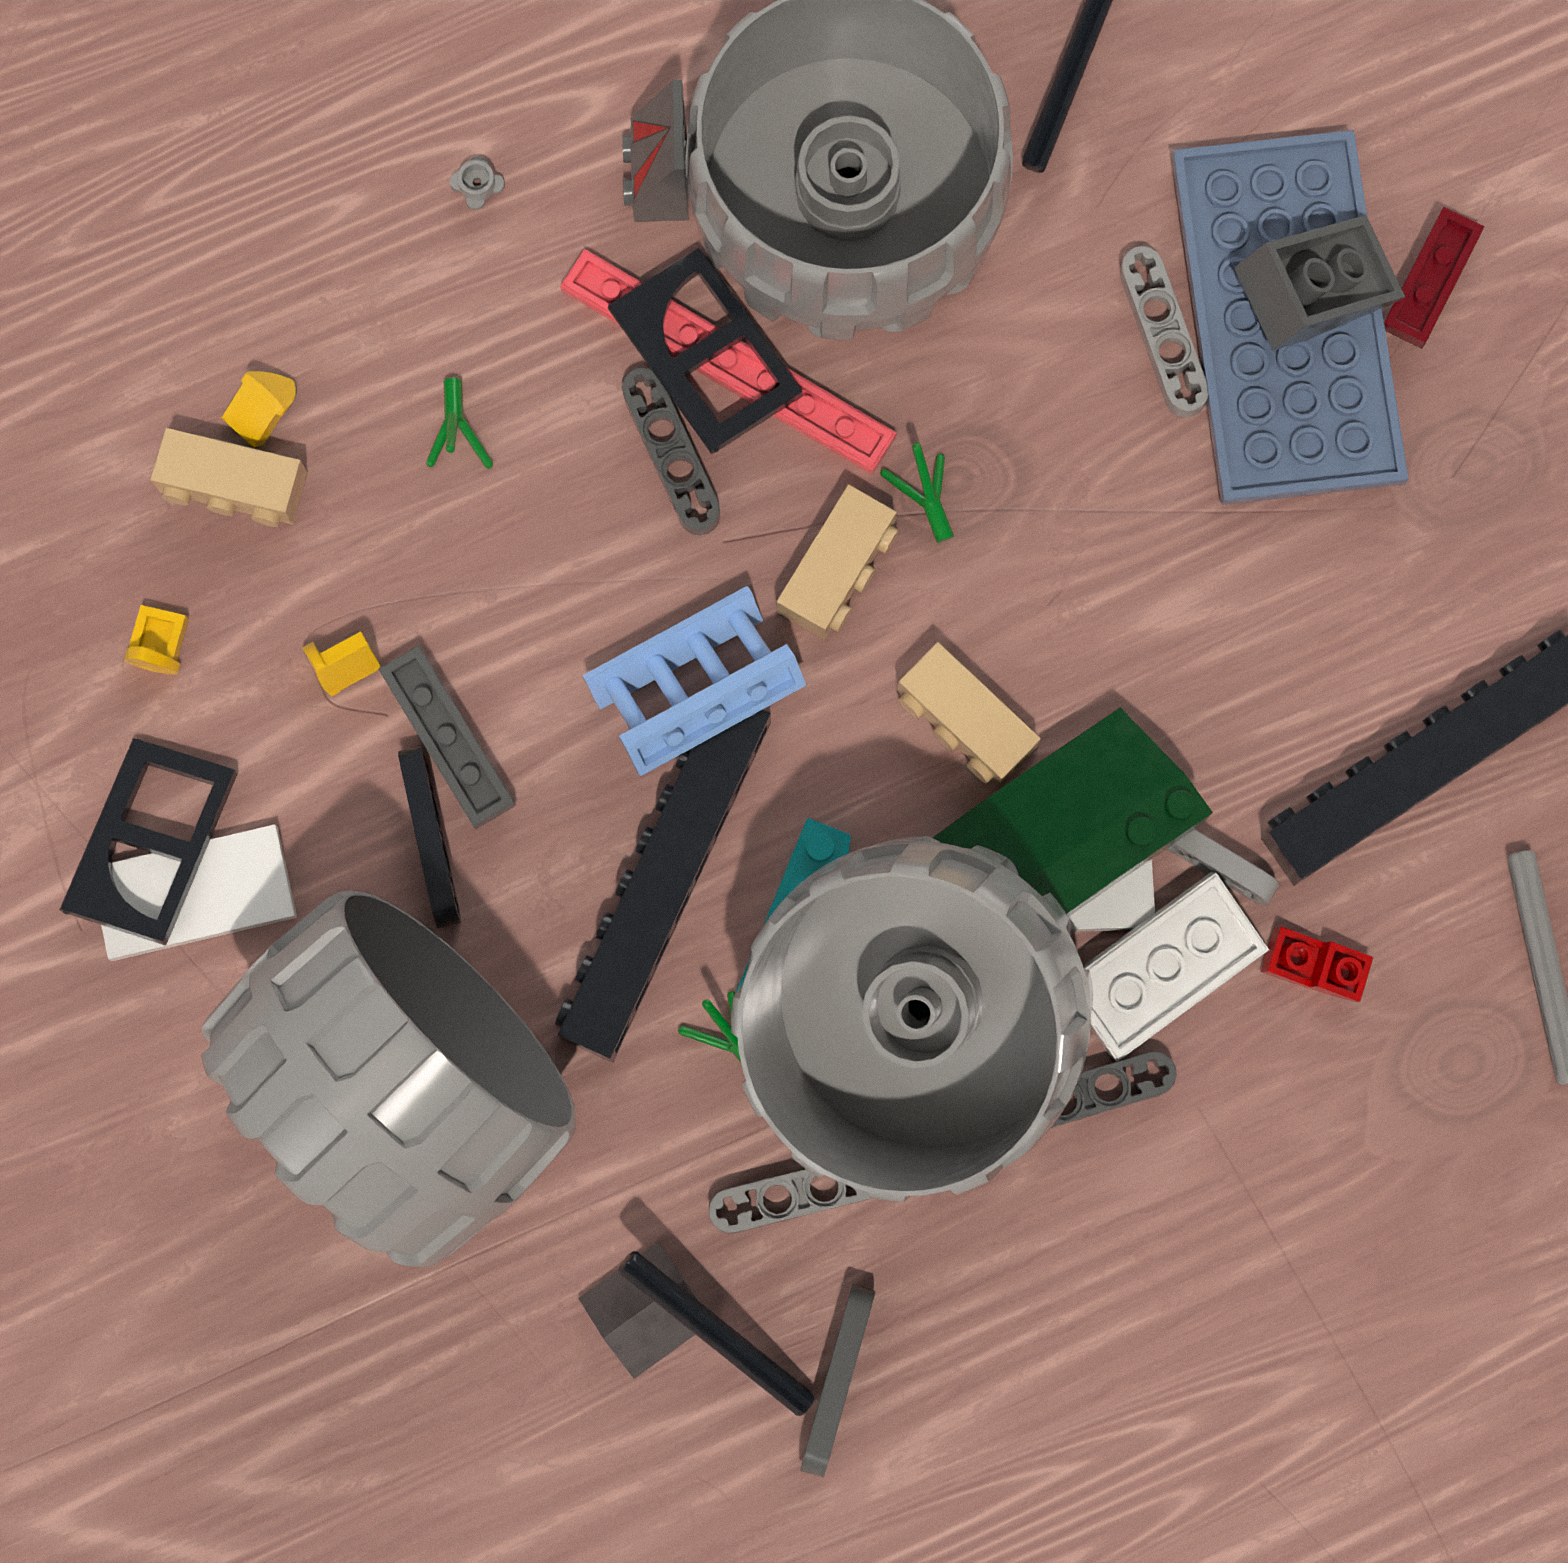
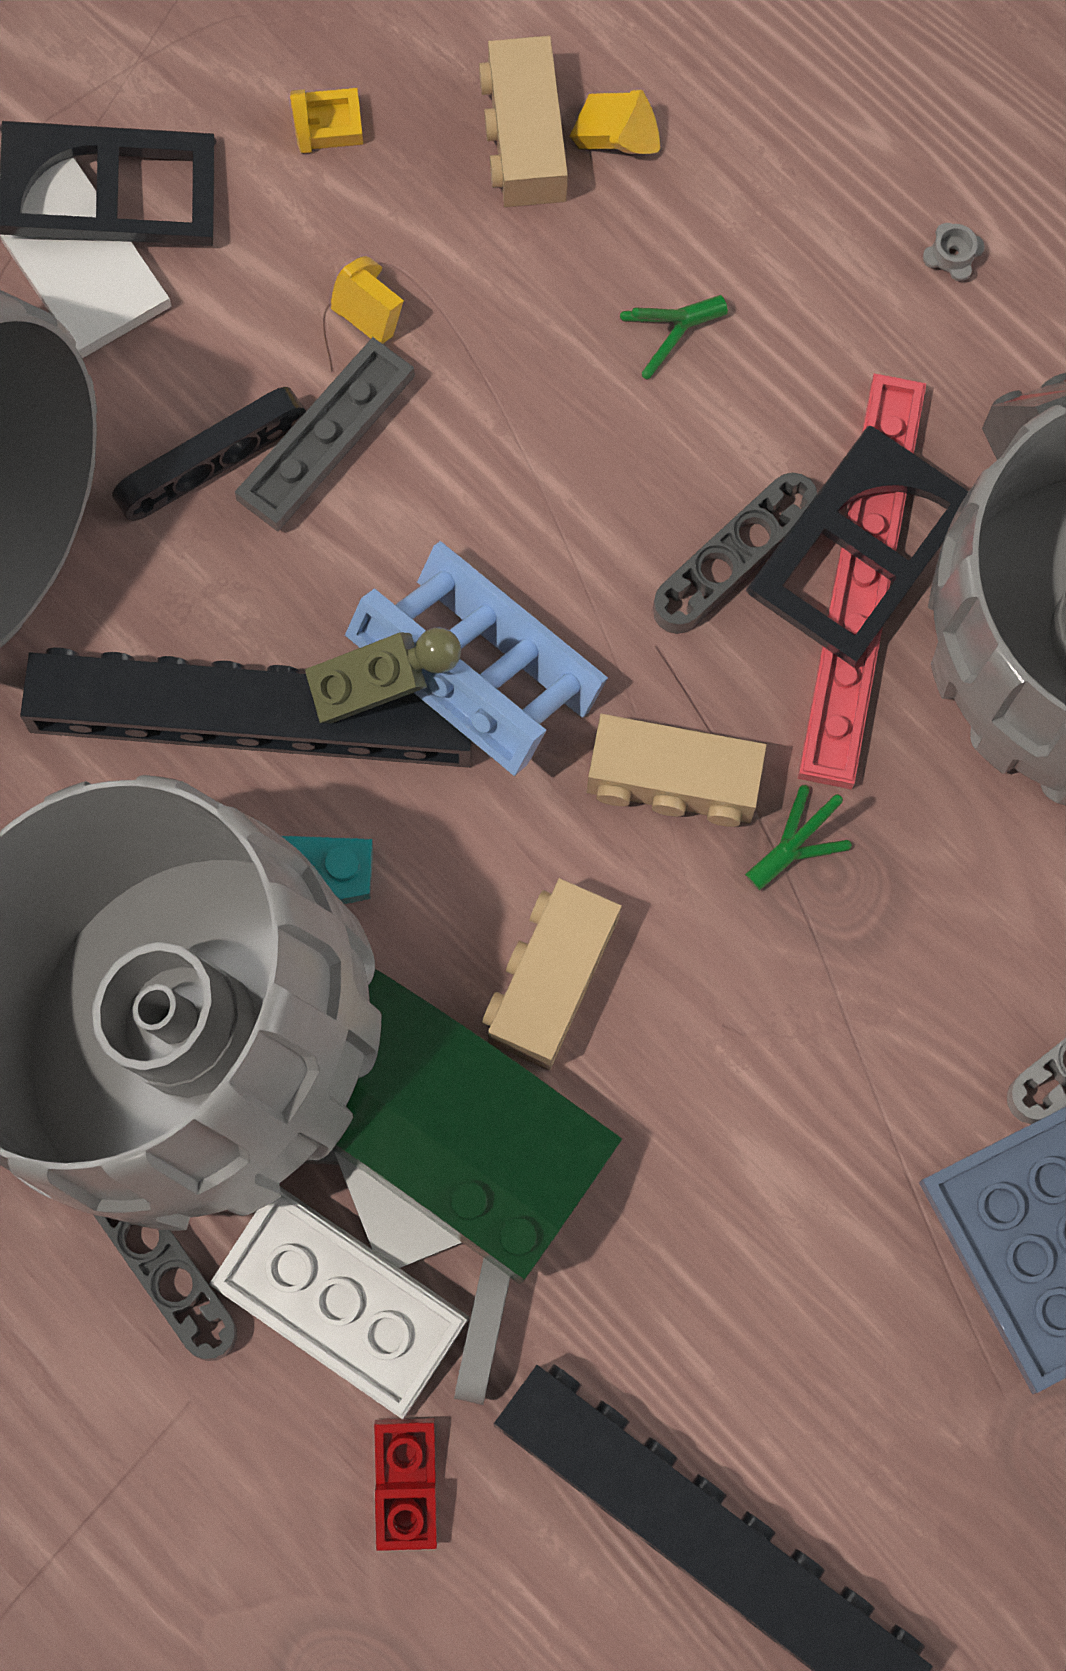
camera: 65 degrees right, 5 degrees down
none -> olive plate [305,627,461,724]

